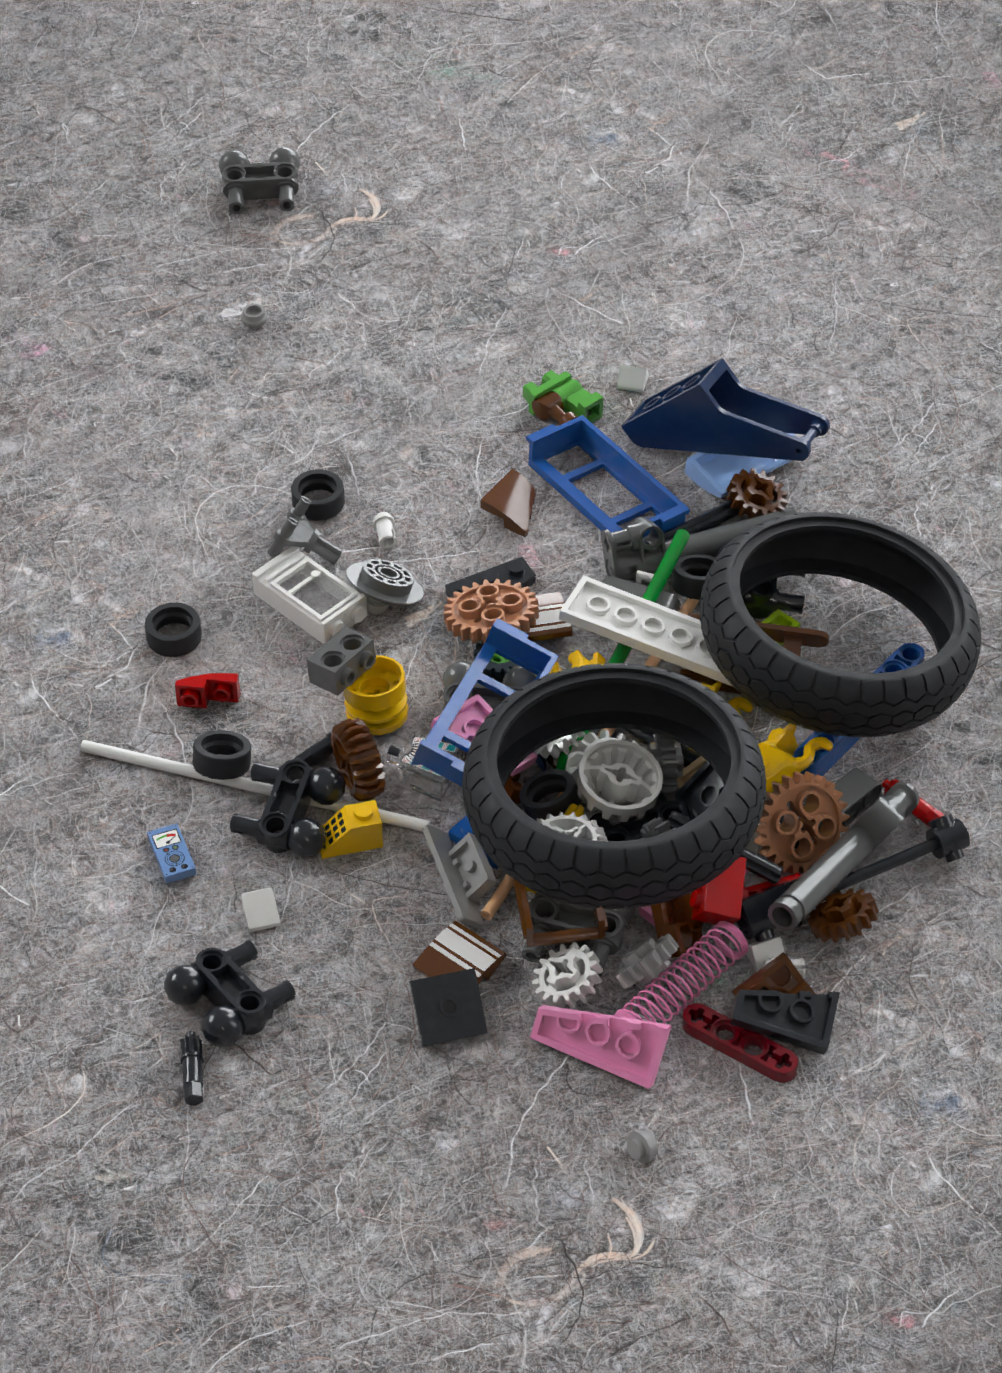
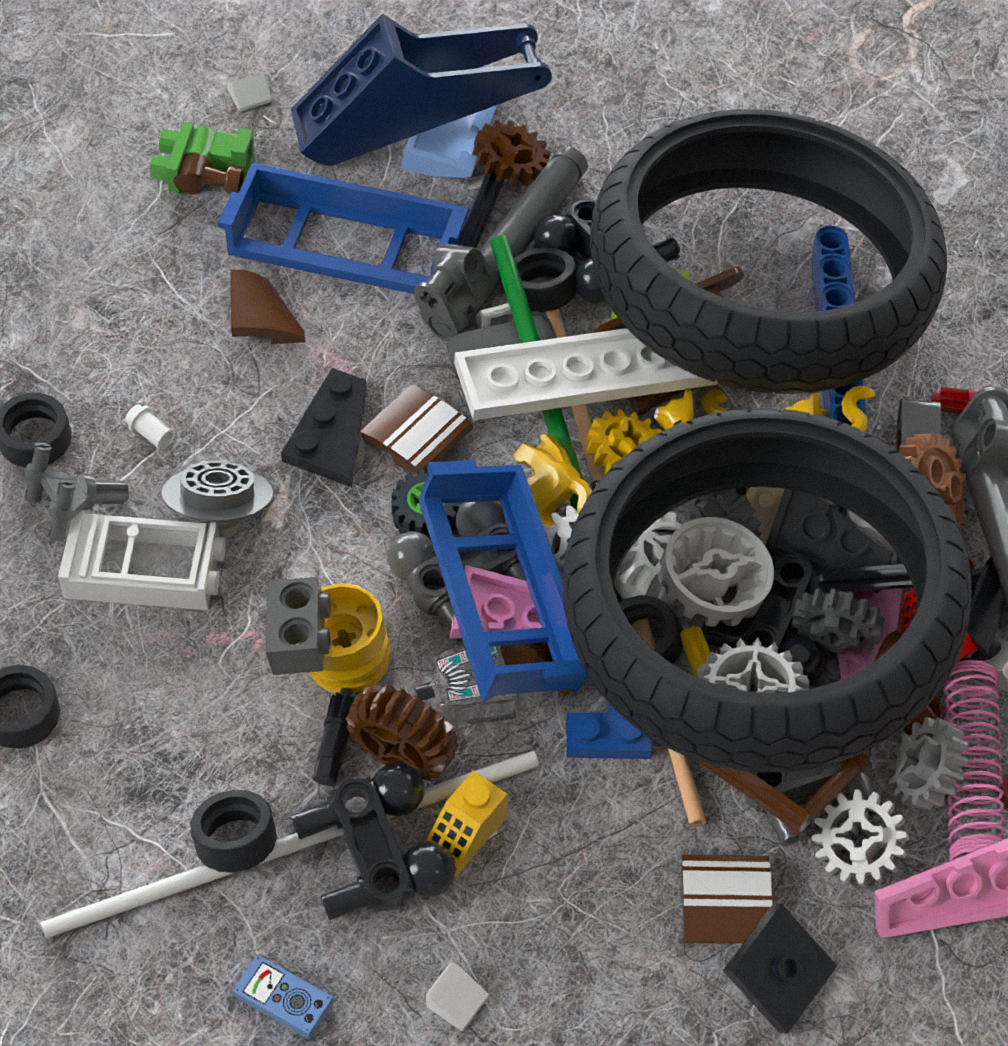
camera: 40 degrees left, 10 degrees up
red slope [175,673,241,709] -> none
light grey bracket [422,824,497,929] -> none
nougat gear [443,579,539,644] -> none

